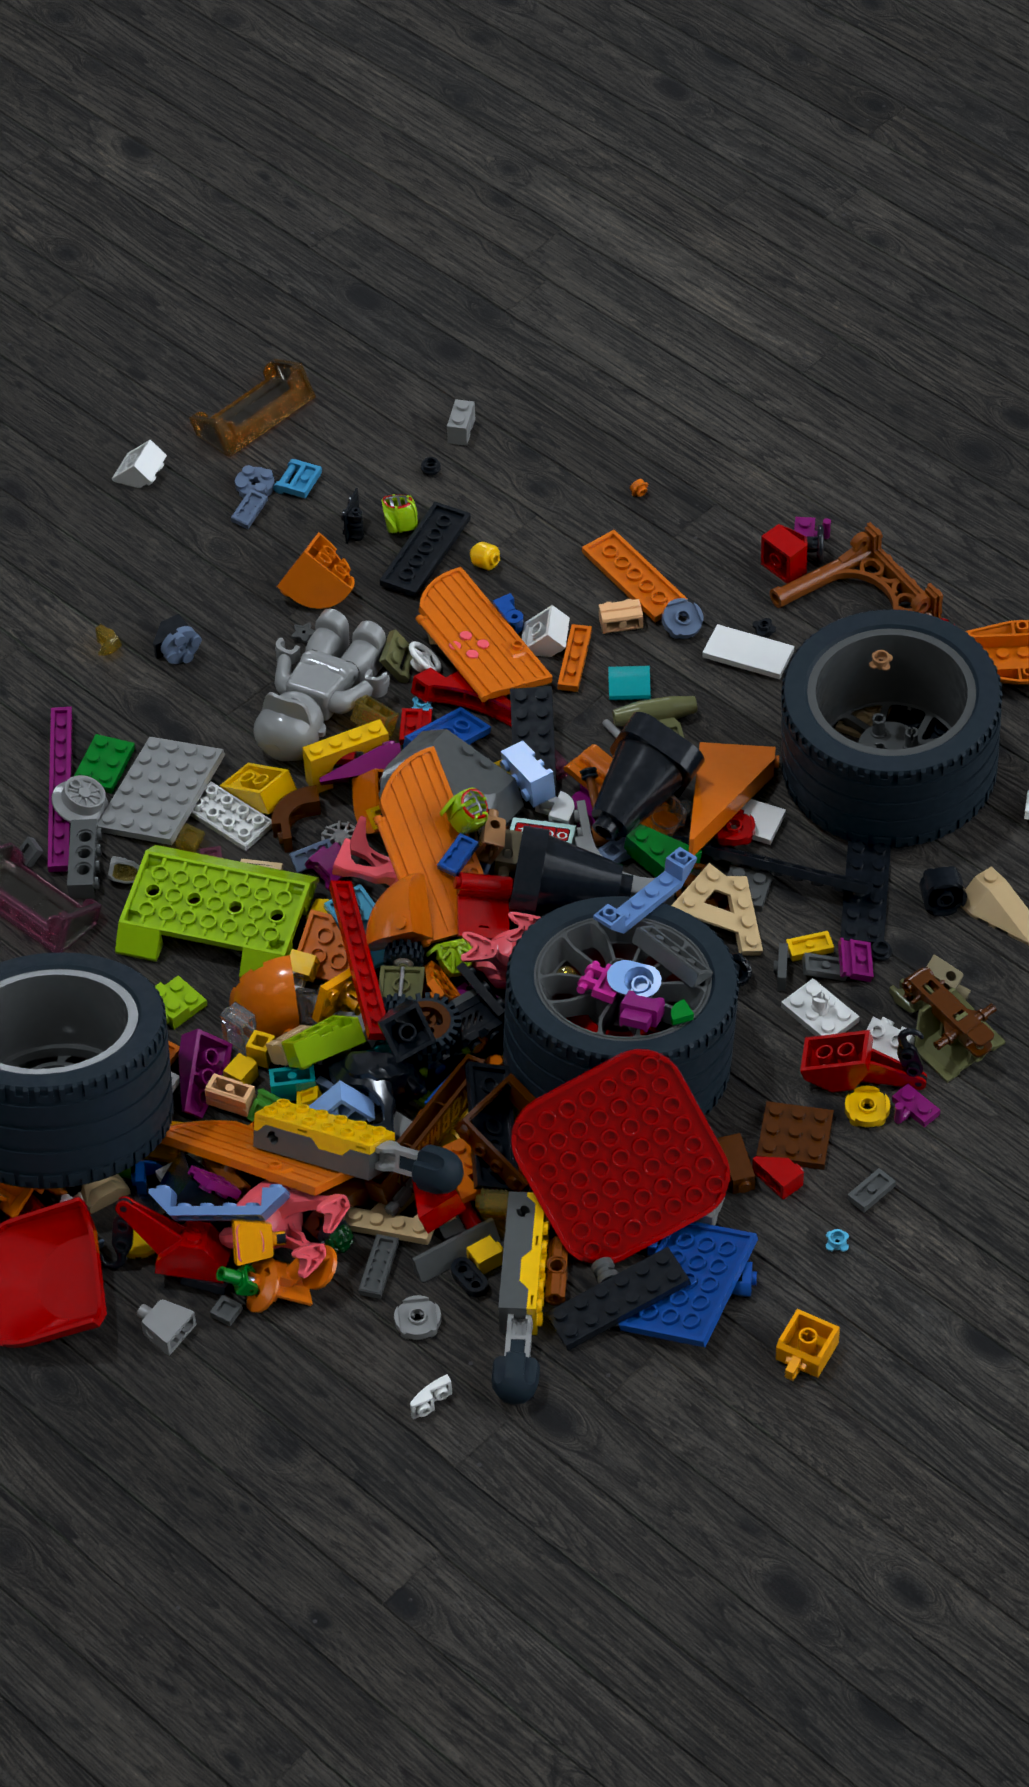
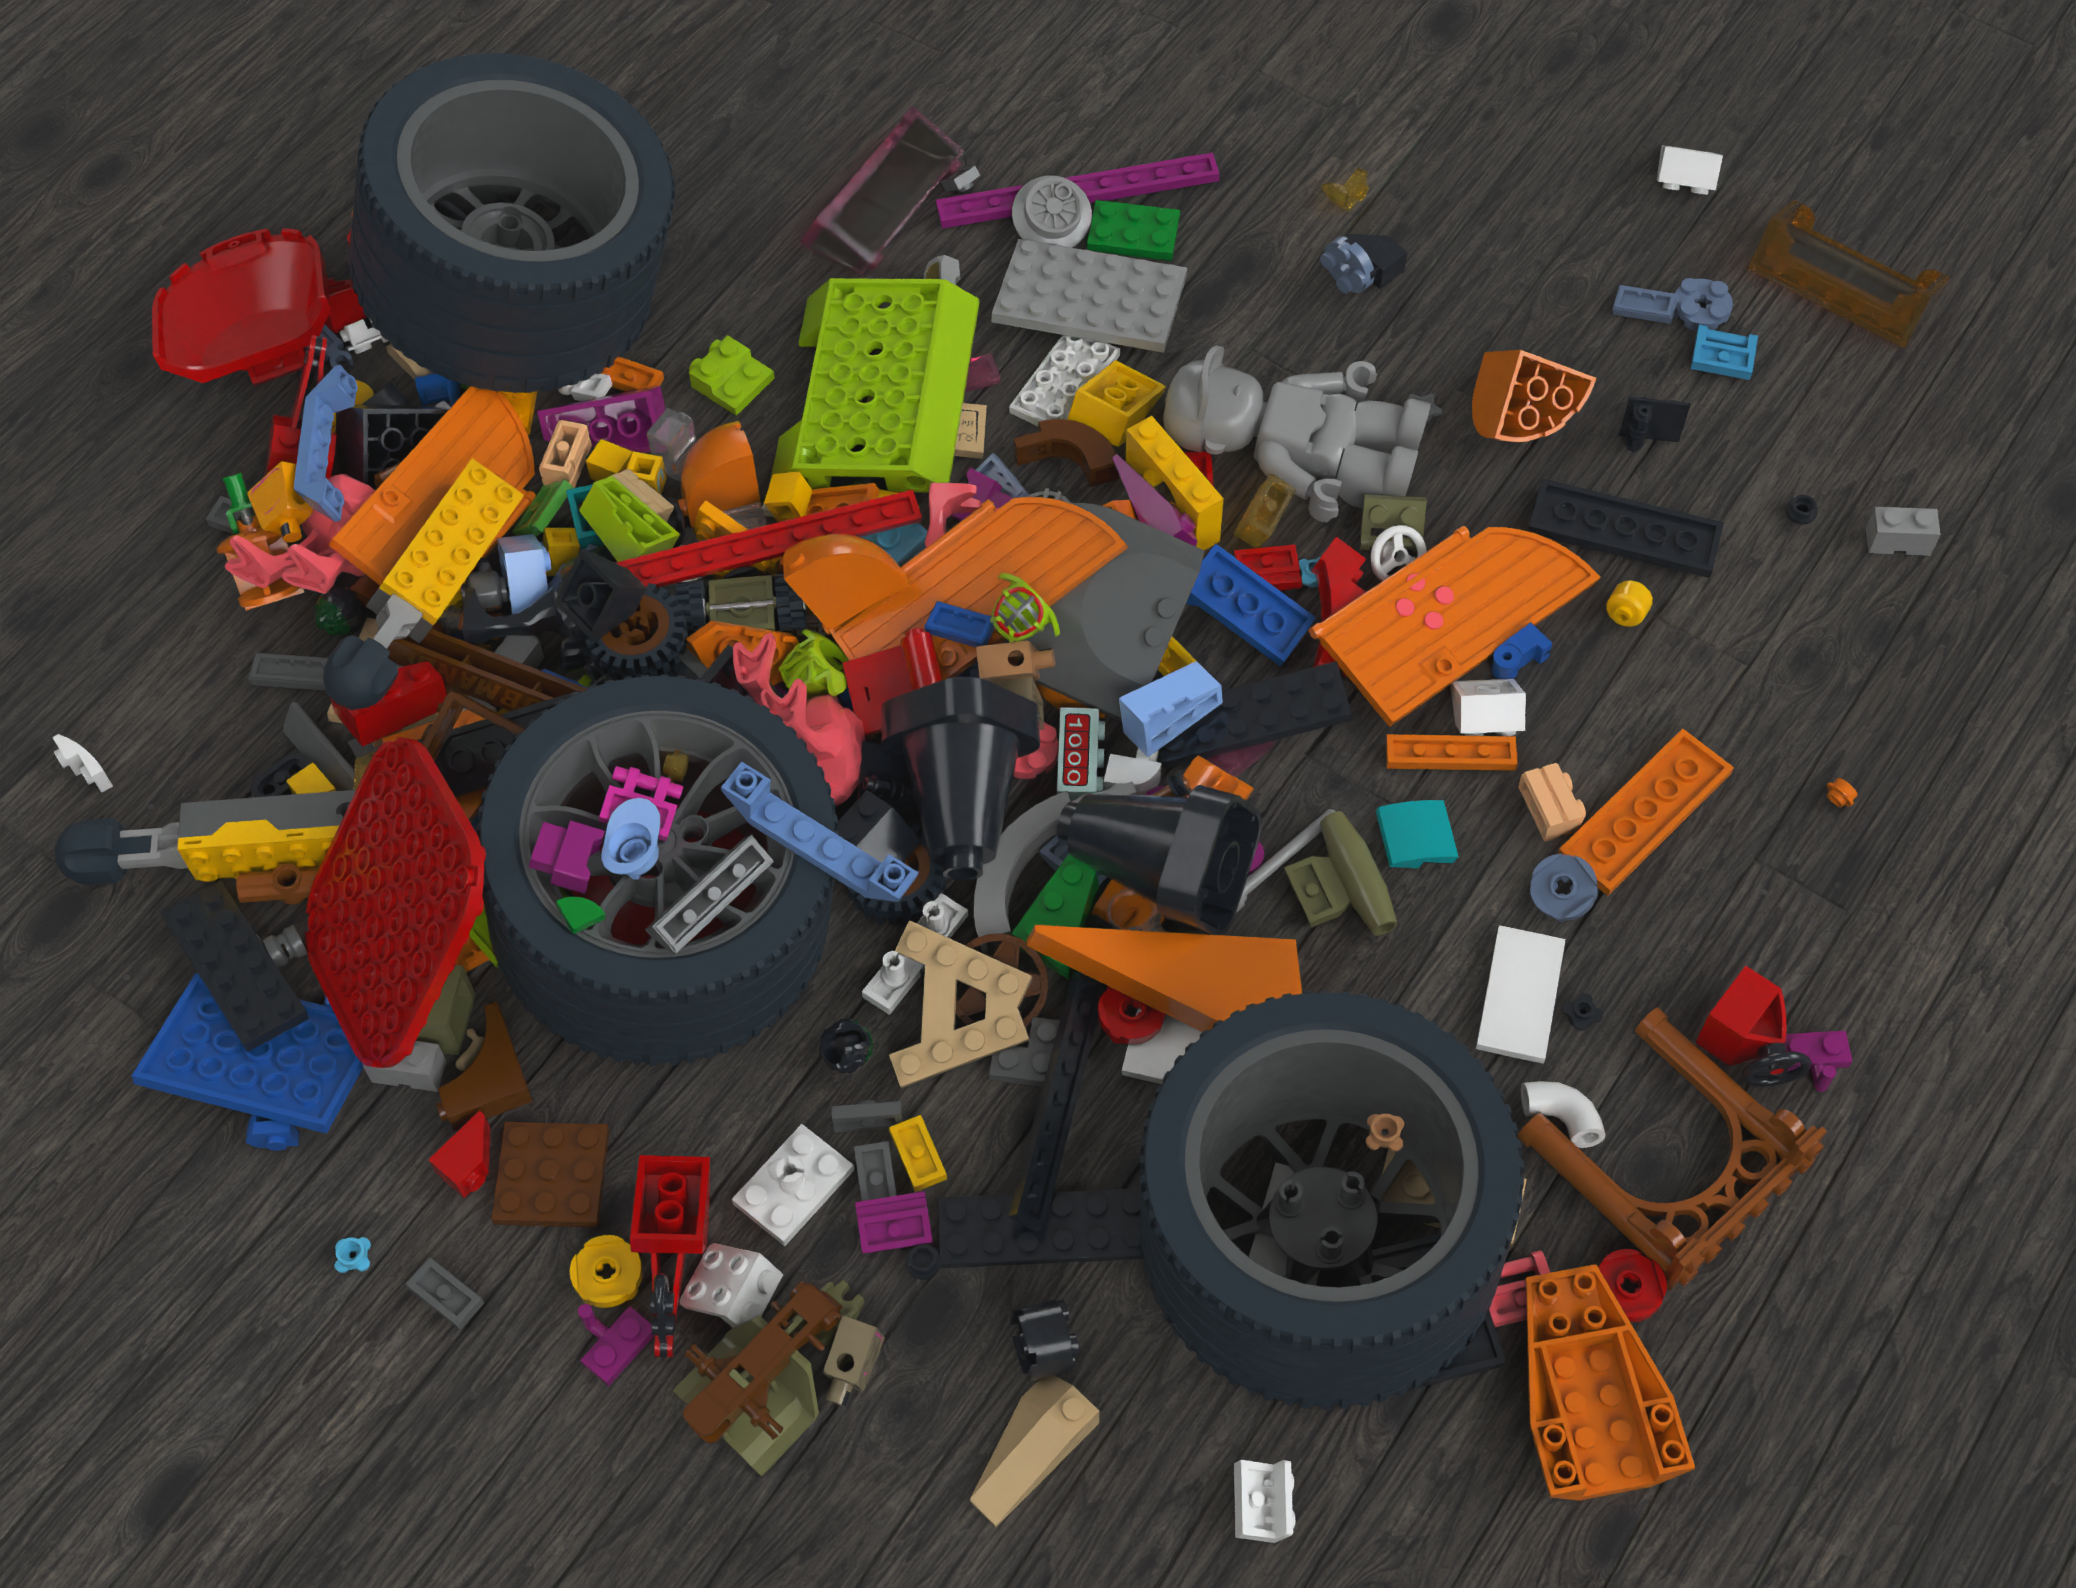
camera: 80 degrees right, 10 degrees up
dark grey brick [67,819,102,899] -> none
light grey torso [137,1299,196,1356] -> none
clear yellow plate [175,823,206,853] -> none
magenta plate [188,1166,242,1200] -> none
lime piece [381,494,418,533] -> none
light grey plate [394,1295,441,1340] -> none
light orange hinge [776,1309,840,1381] -> none

